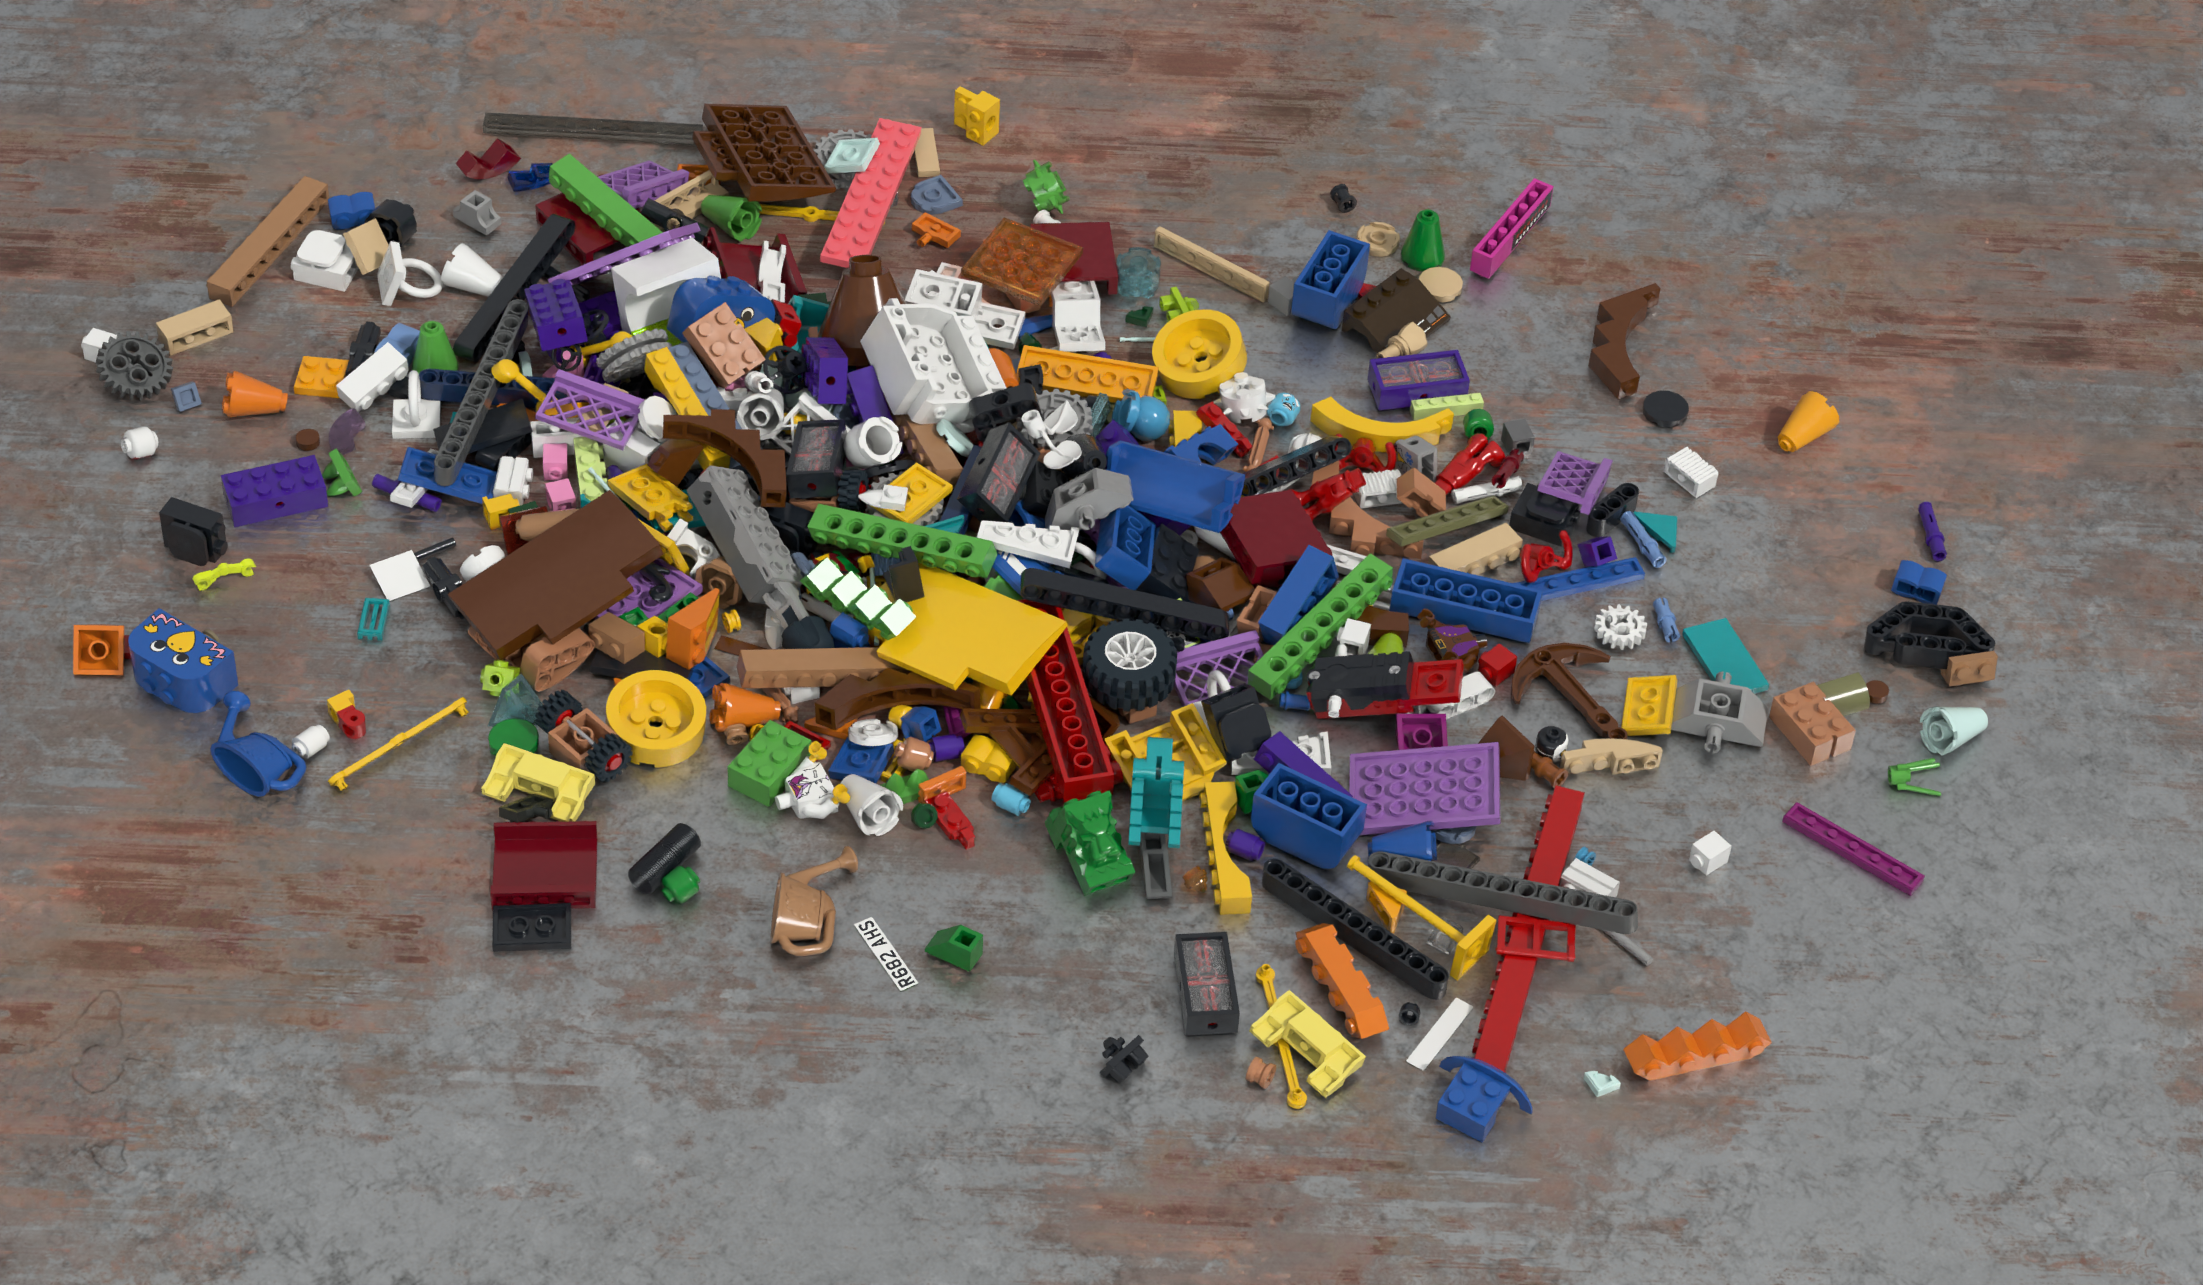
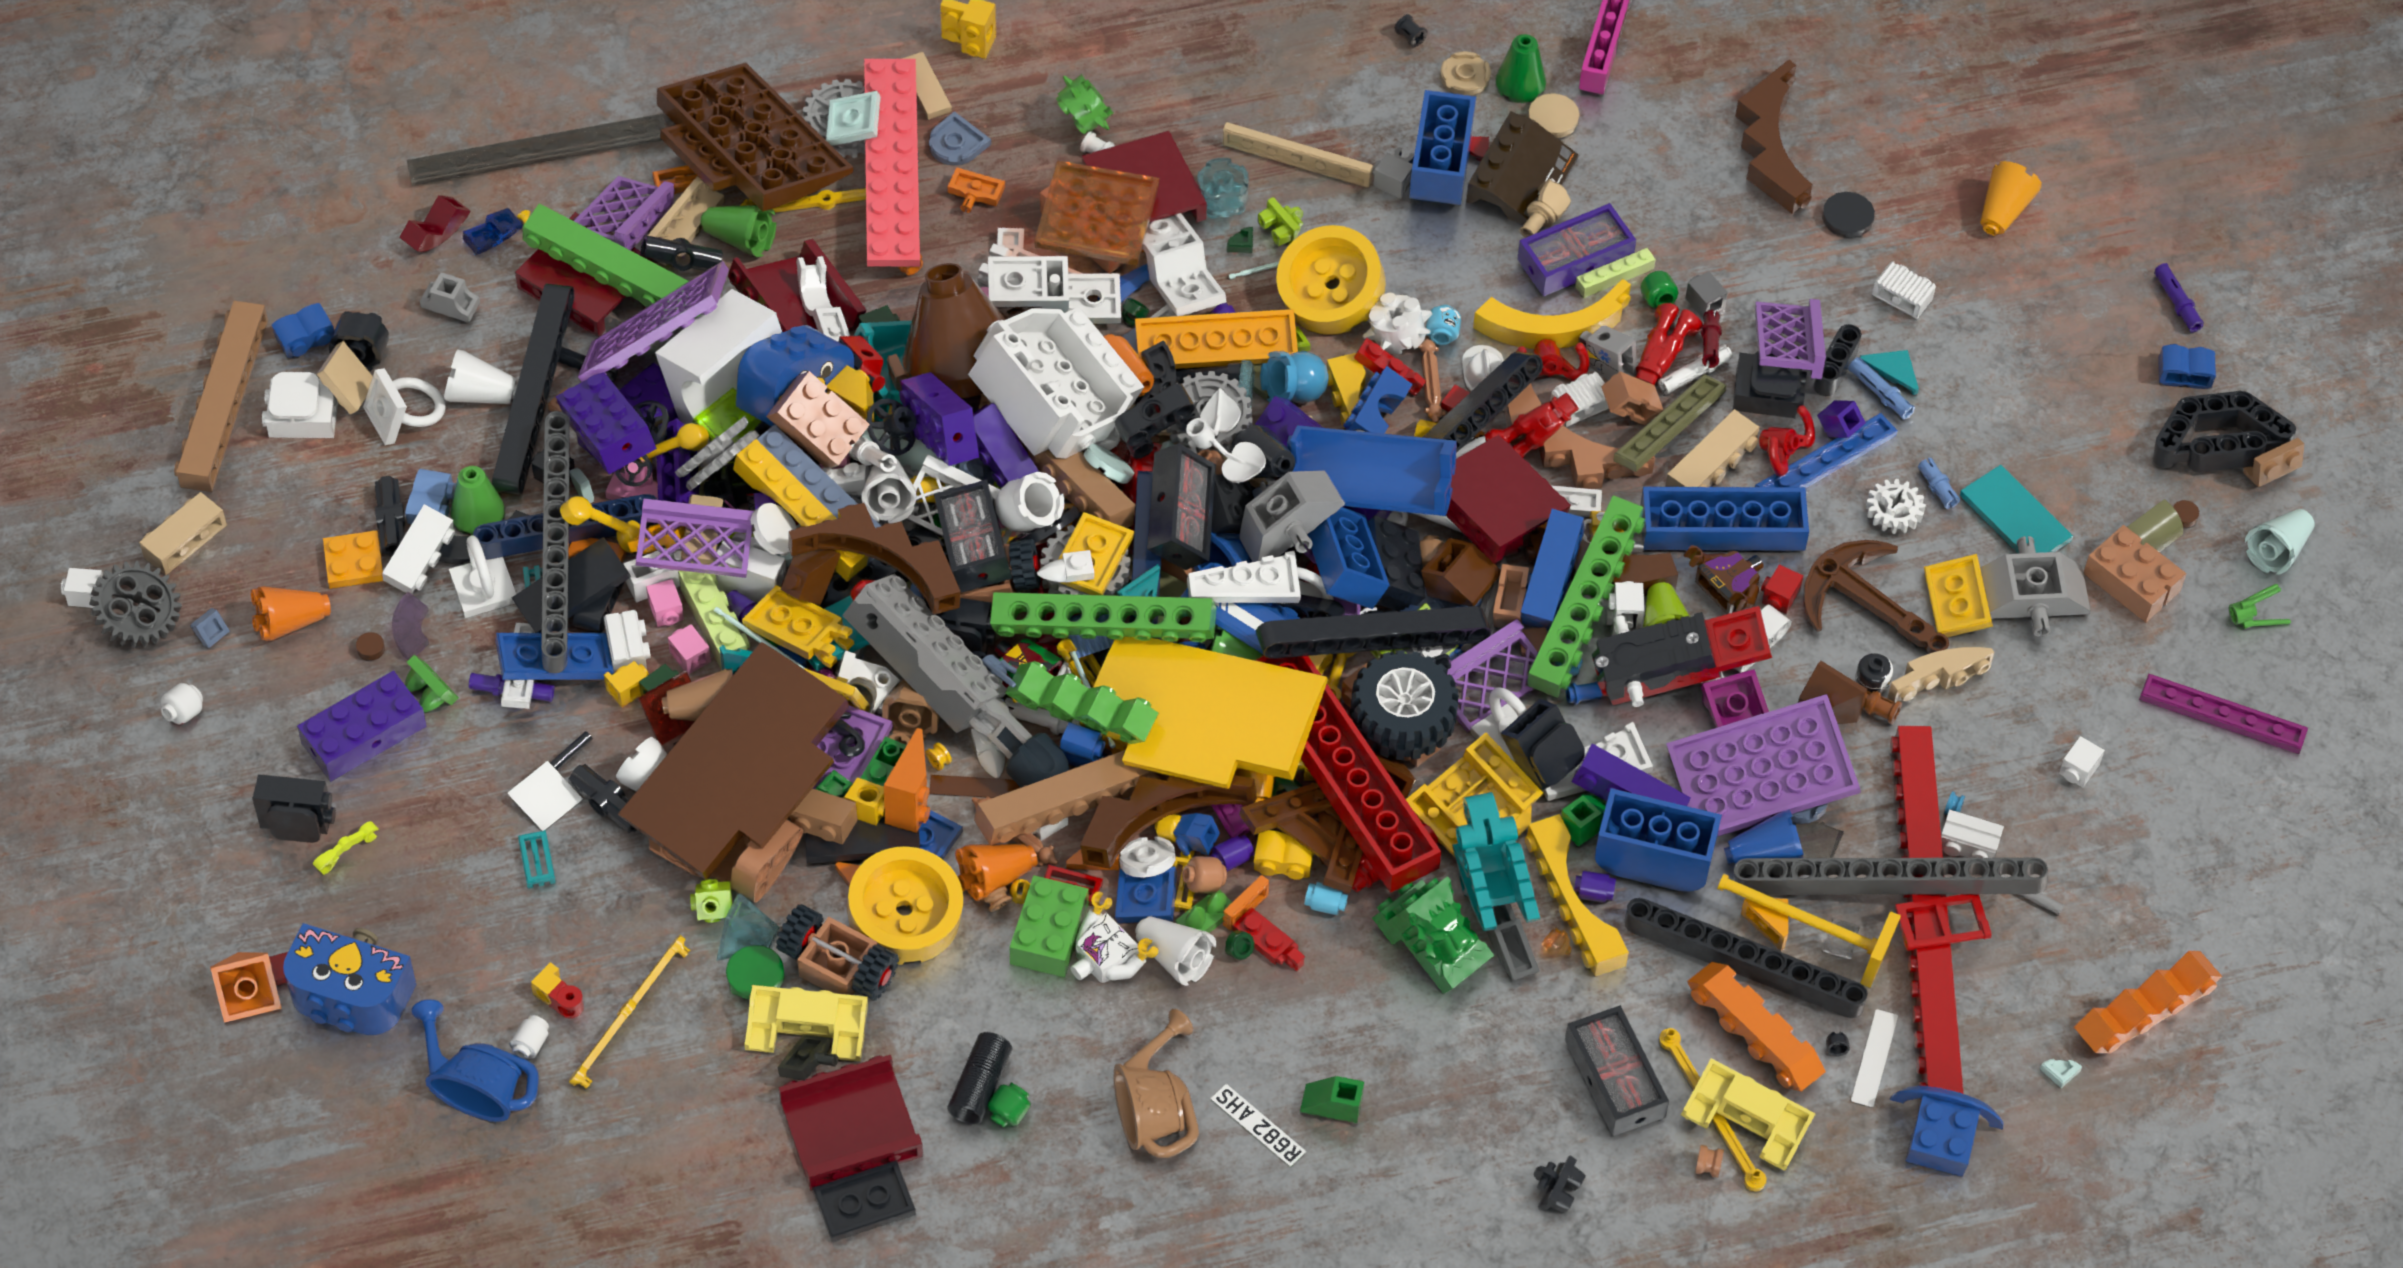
camera: 15 degrees left, 10 degrees up
black panel [883,546,925,602] -> none

